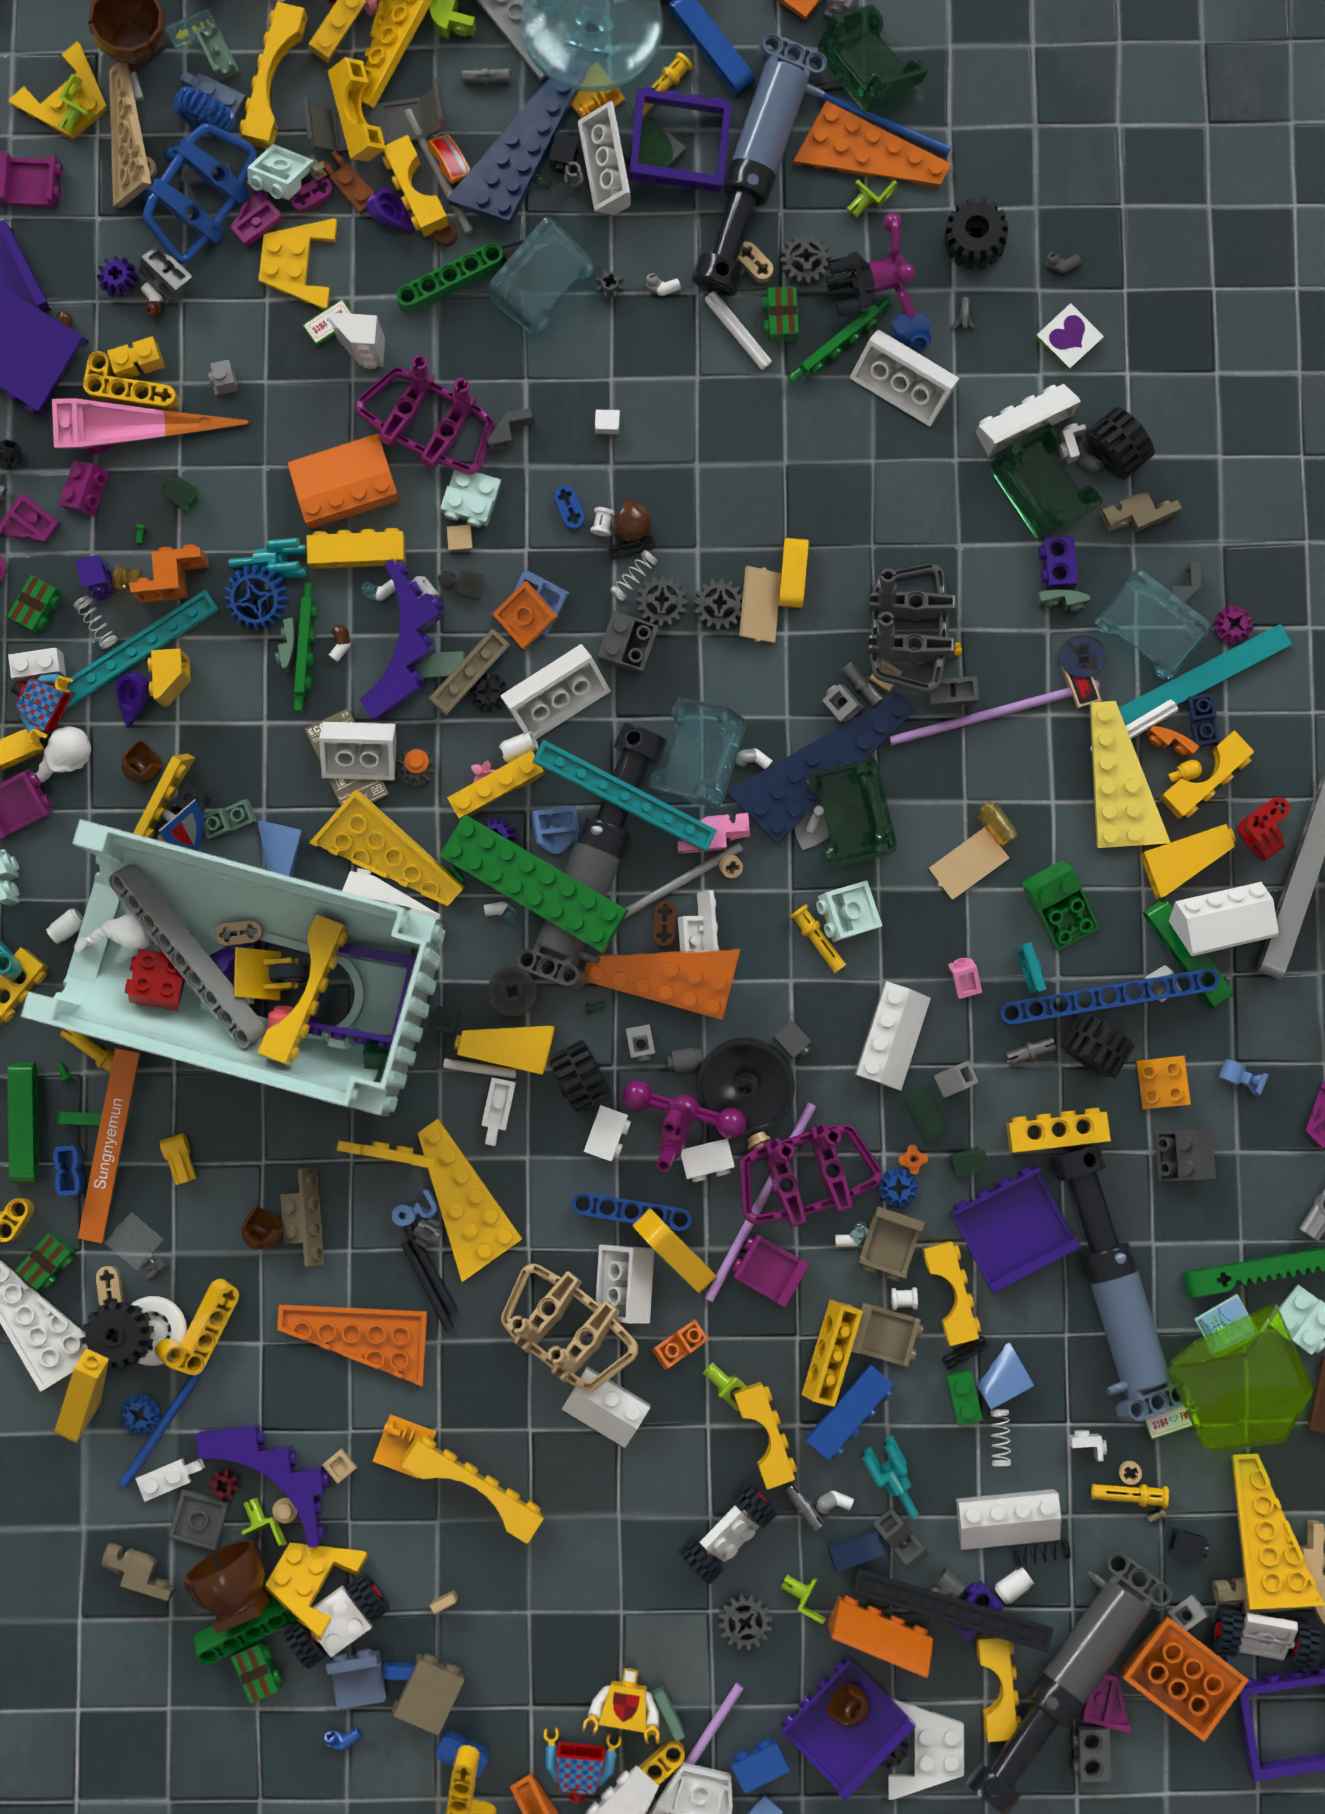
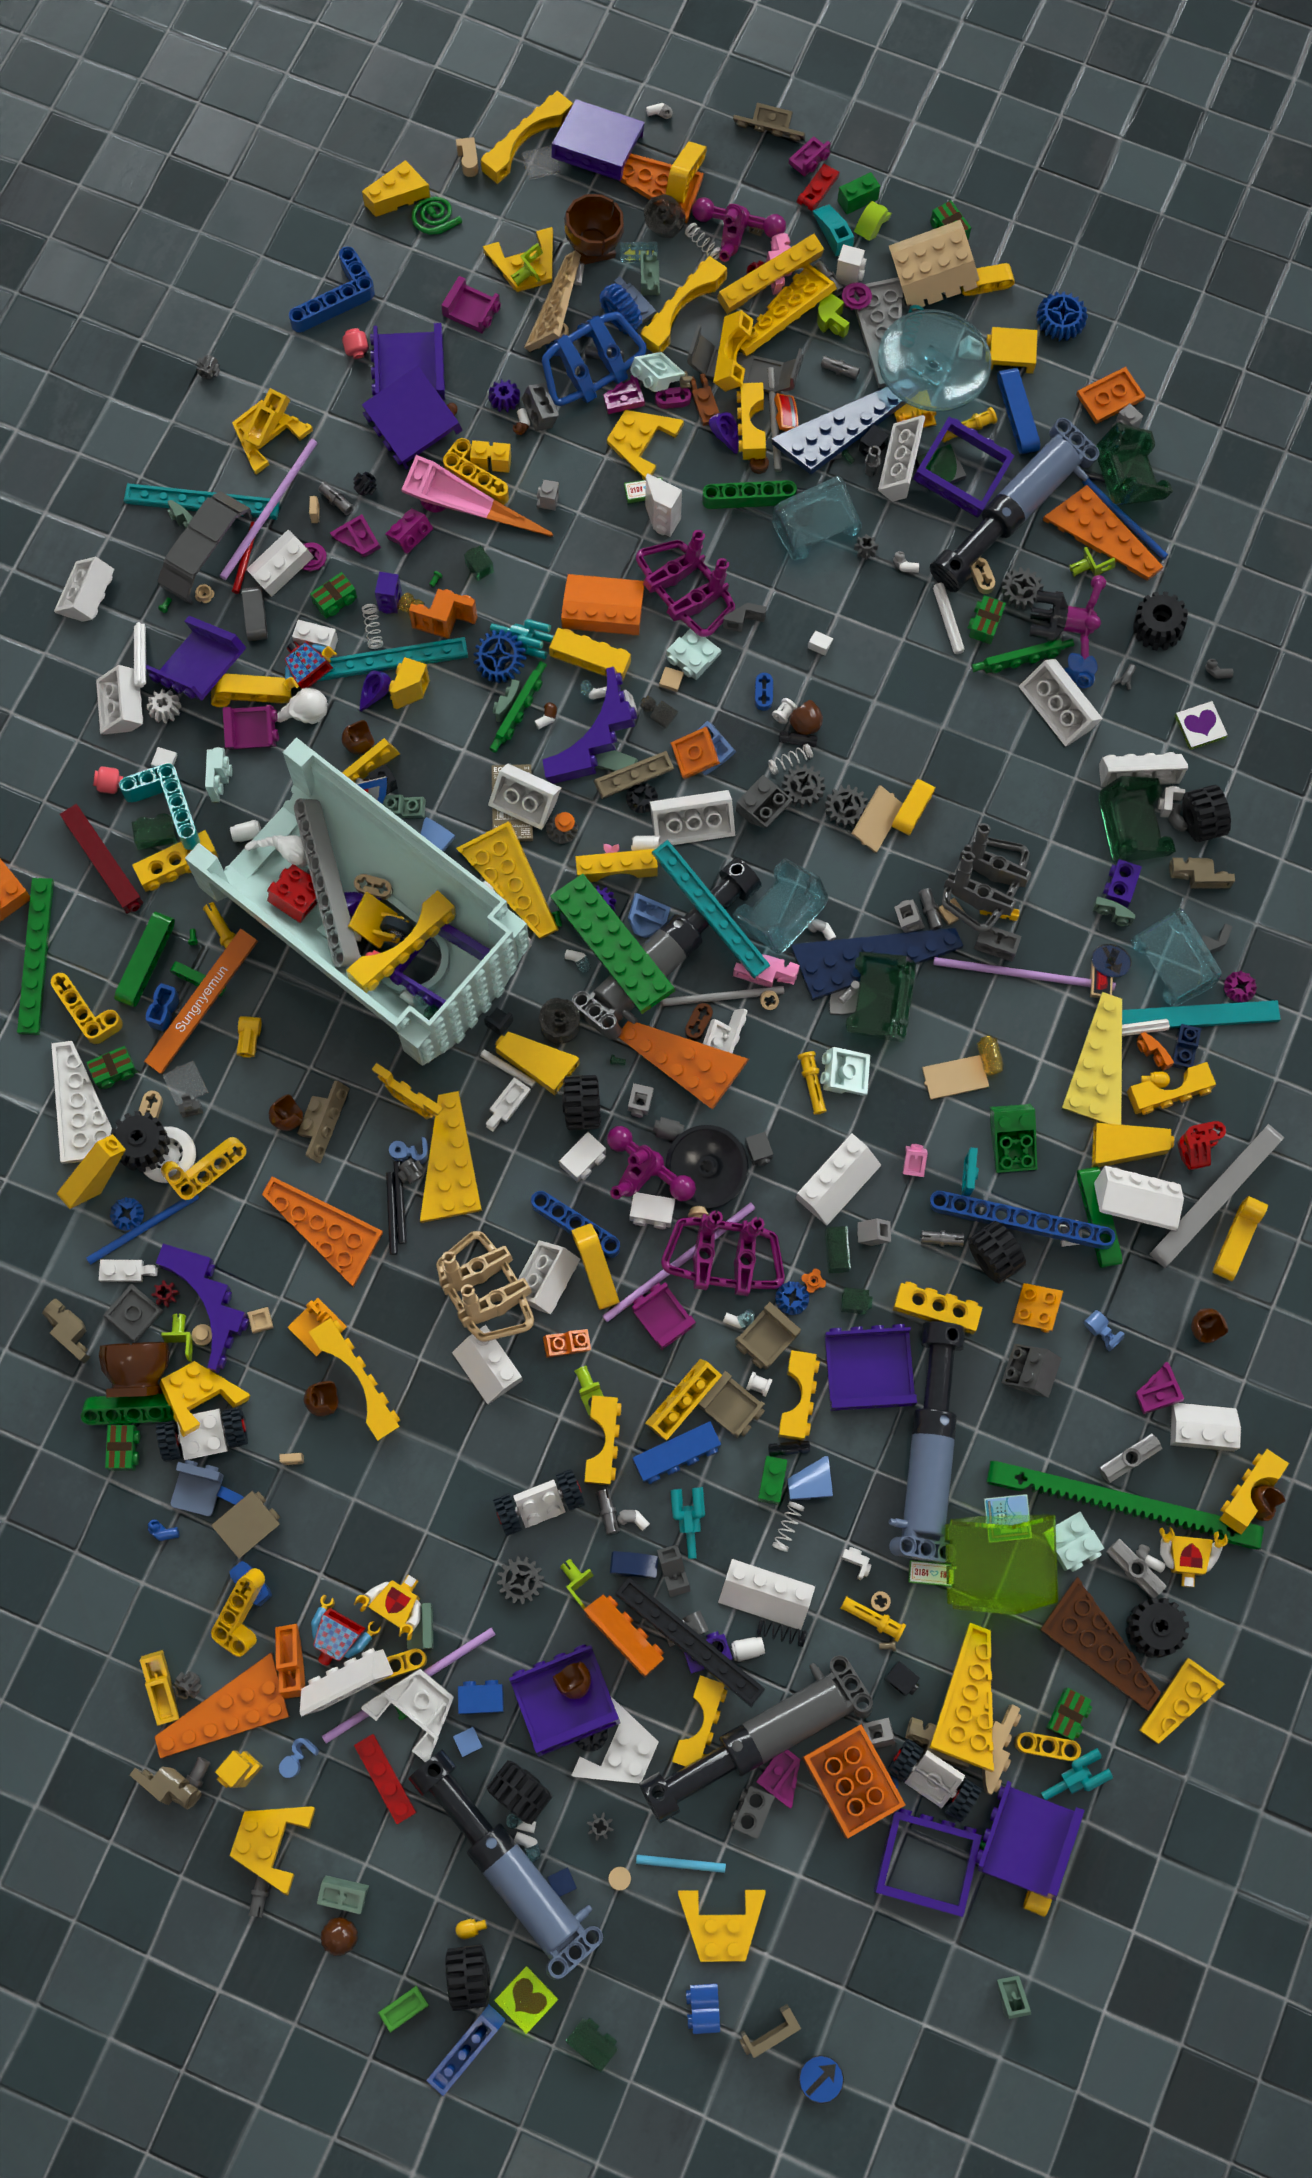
camera: 20 degrees right, 10 degrees down
none -> reddish brown hair [303,1381,339,1417]

